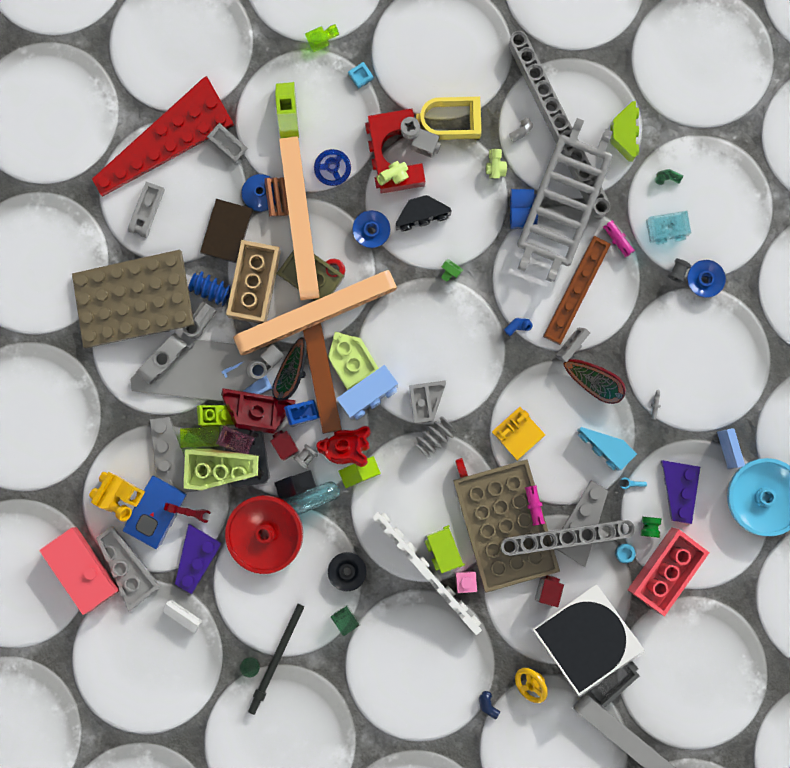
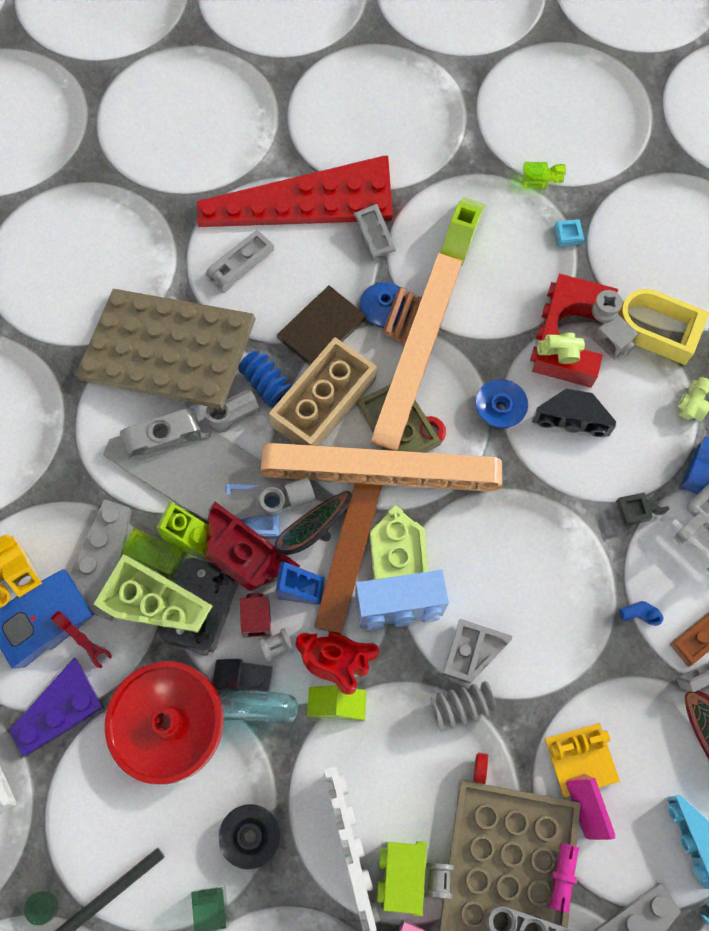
camera: 25 degrees right, 15 degrees down
clear pink slope [216,425,254,454] -> none
clear blue piece [314,149,351,186] -> none
bright green tile [441,259,463,282] -> none
none -> light grey bush [424,863,454,900]
none -> dark pink slope [566,774,616,840]
none -> pearl dark grey plate [616,492,669,526]

